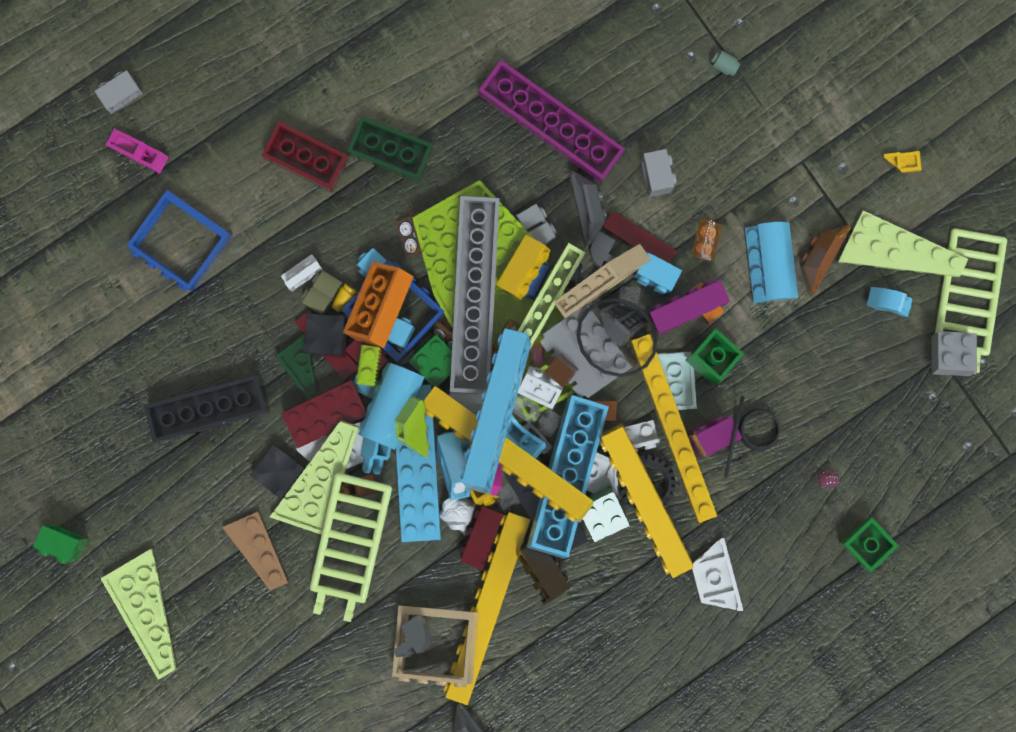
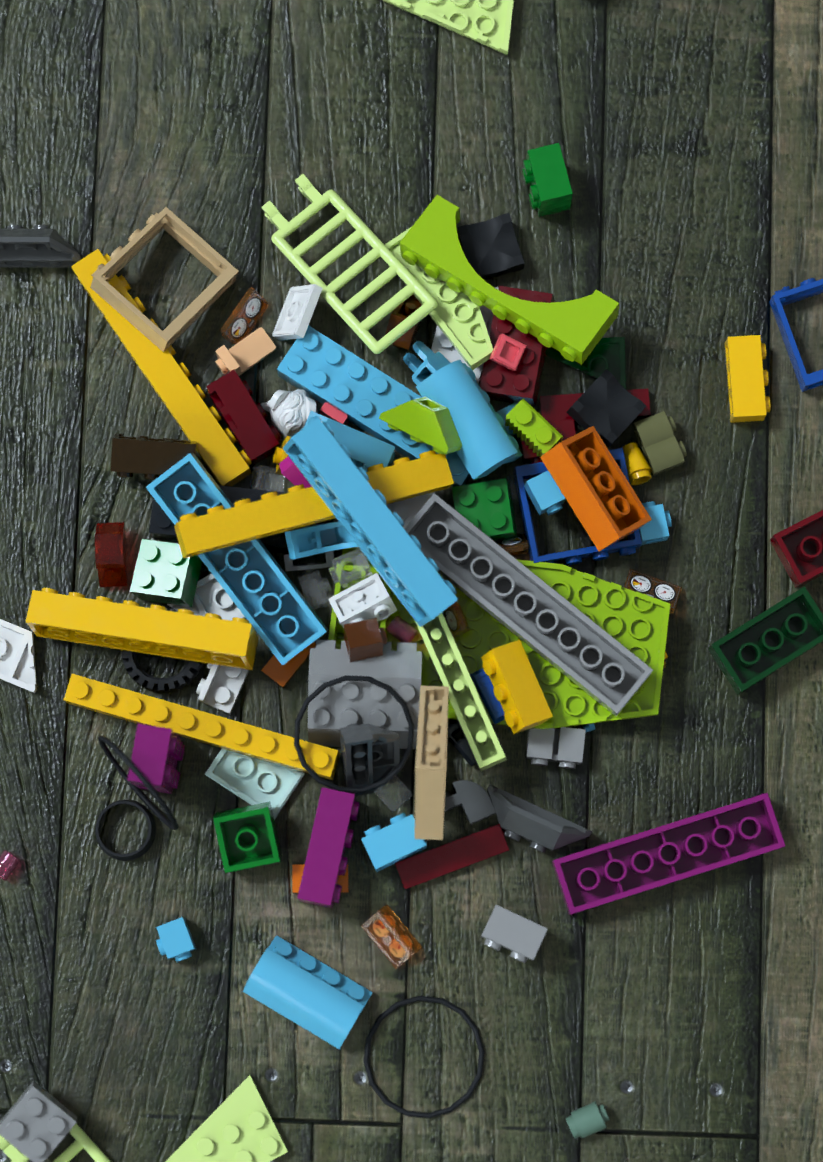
camera: 135 degrees right, 5 degrees down
black brick [144,375,270,443] -> none
medium nougat wing [222,512,289,591] -> none
white bracket [281,255,323,292] -> none
dark grey brick [393,616,431,658] -> none
dark orange wedge [800,225,851,295] -> none
medium azure brick [867,287,912,317] -> none
none -> clear red brick [95,522,128,587]
none -> medium azure brick [156,917,196,962]
none -> light nougat bracket [215,327,276,376]
none -> slope [220,287,268,345]
none -> white tile [272,284,323,340]
none -> coral tile [320,402,349,426]
none -> black piece [363,995,485,1118]
none -> lime arch [400,195,619,365]
none -> coral tile [489,334,527,371]
none -> green brick [522,143,573,217]
none -> yellow brick [725,335,770,423]

